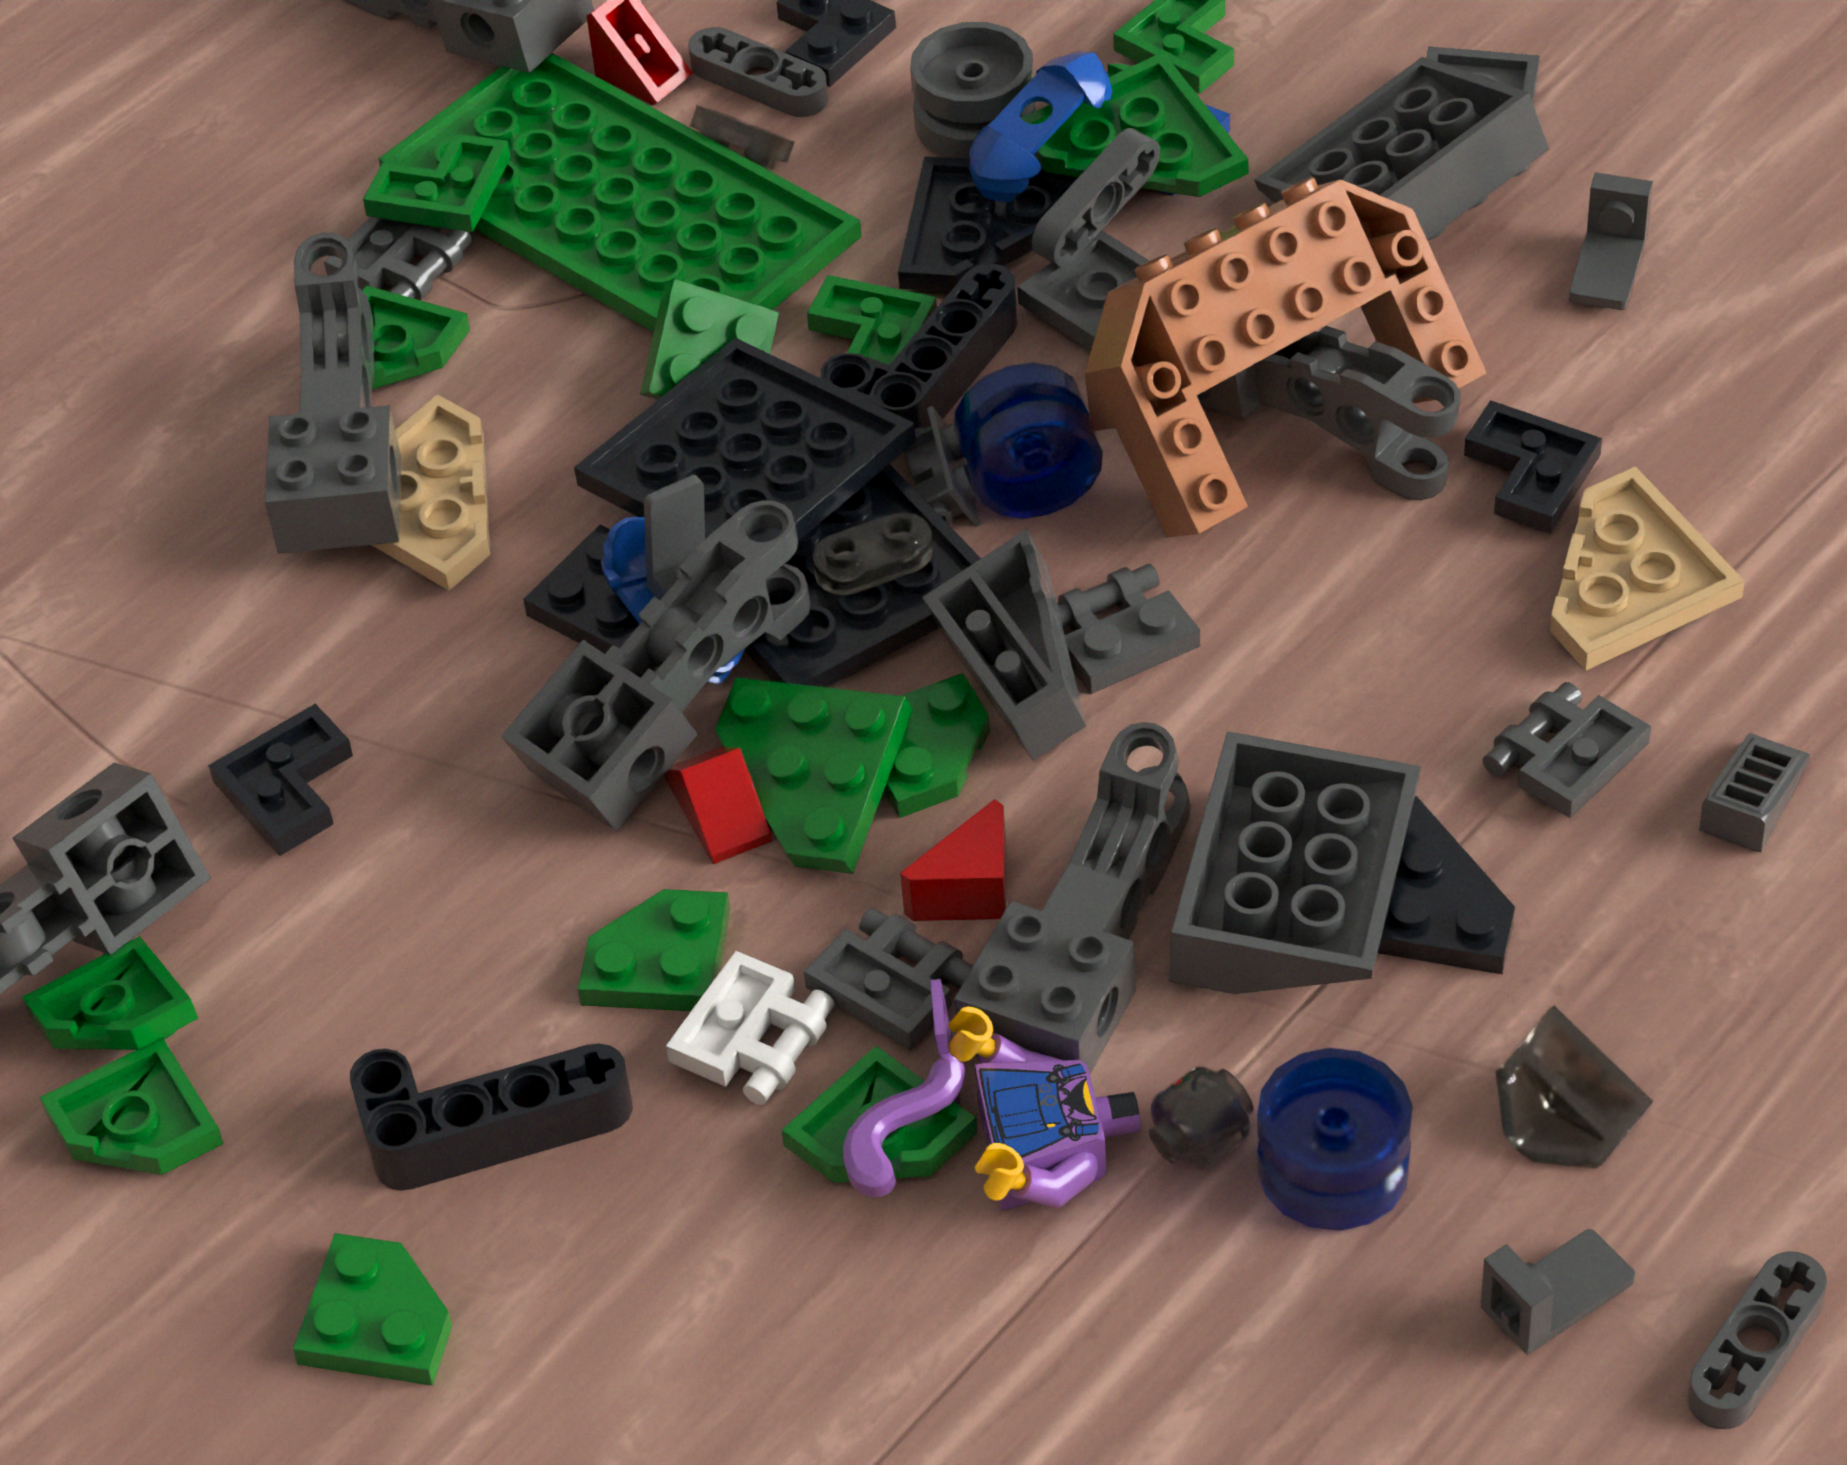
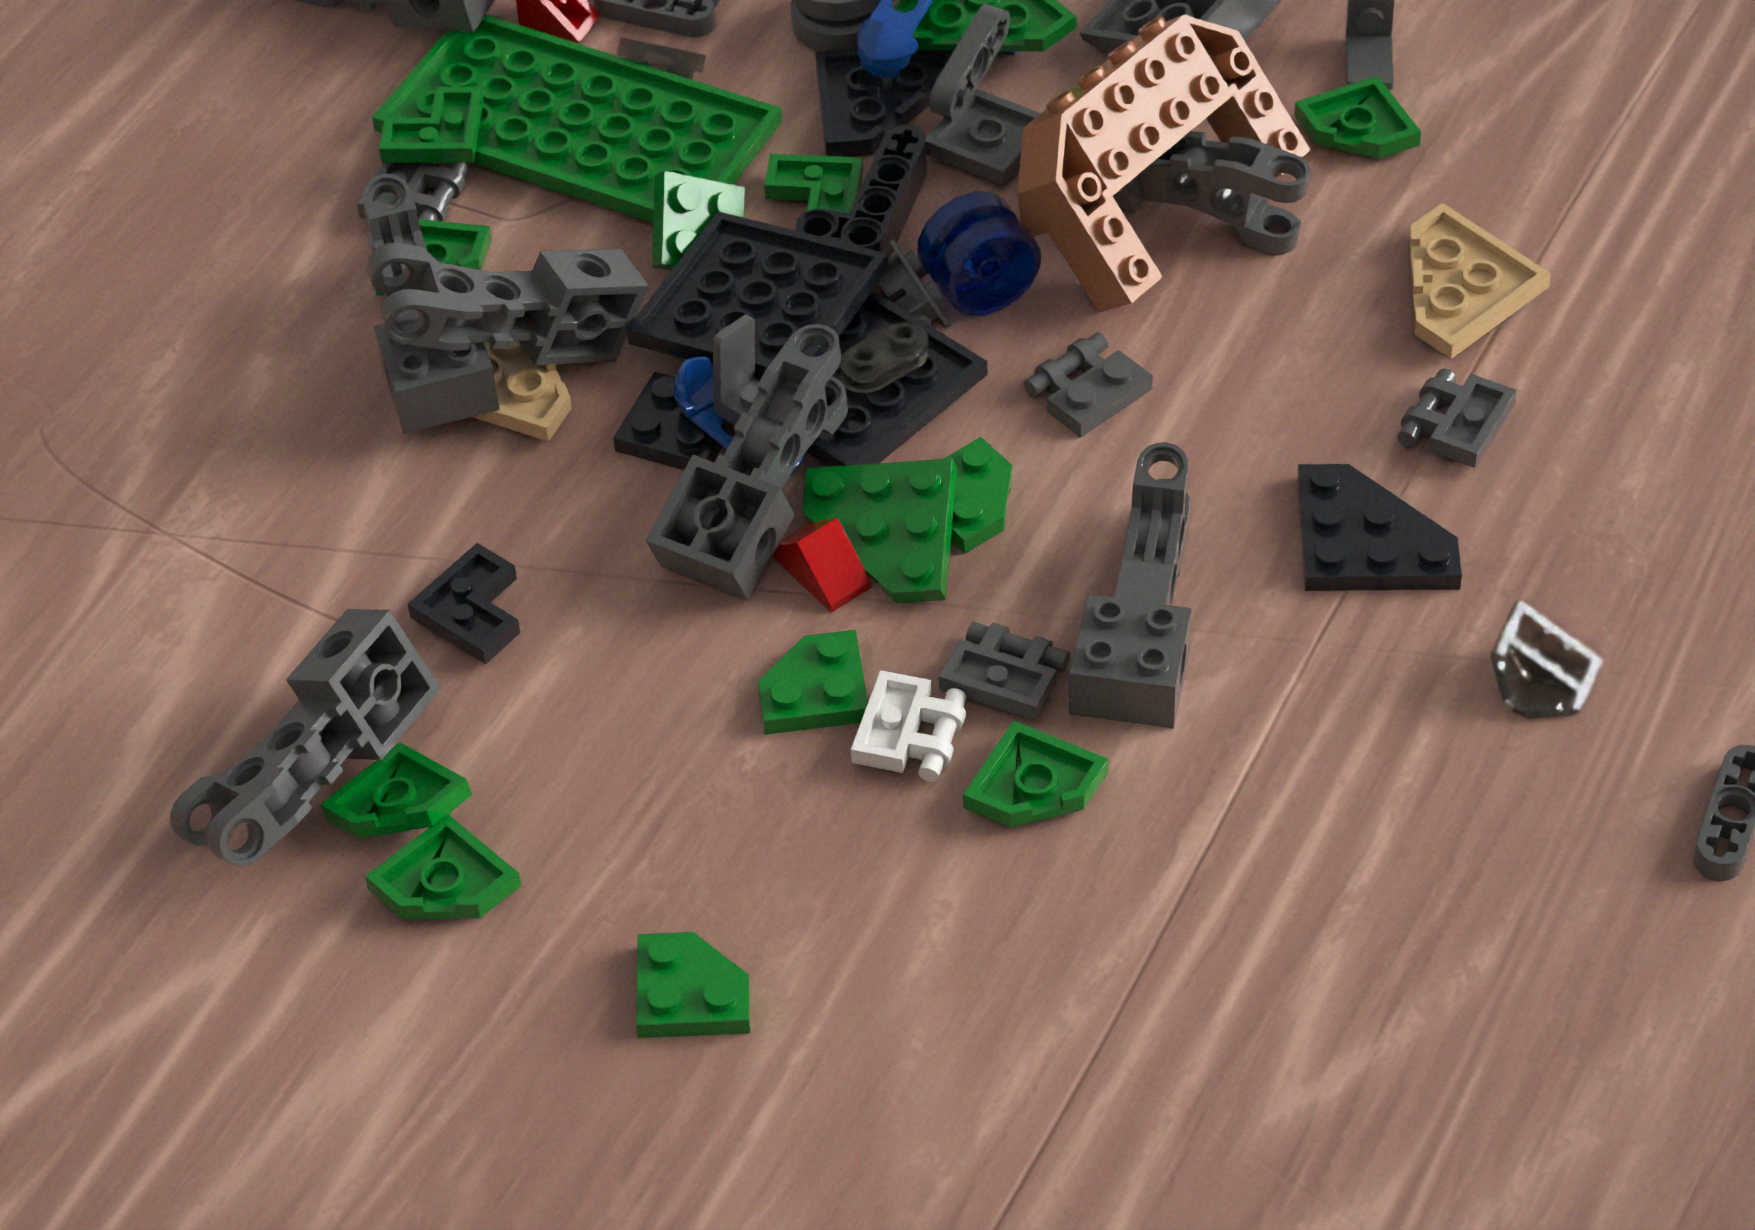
camera: 15 degrees left, 0 degrees up
black beam [350,1043,633,1191] -> none
medium lavender piece [843,979,965,1197] -> none
red slope [900,799,1007,921] -> none
dark grey wedge [922,529,1086,761] -> none
torso [948,1006,1141,1210] -> none
clear smoke head [1149,1066,1254,1170] -> none
dark grey slope [1169,731,1421,994] -> none
clear blue wheel [1257,1048,1413,1231] -> none
black plate [1464,400,1602,534] -> none
dark grey bracket [1481,1229,1635,1355] -> none
dark grey slope [1699,733,1810,852] -> none
none -> dark grey brick [367,243,649,365]
none -> green plate [1294,76,1421,159]

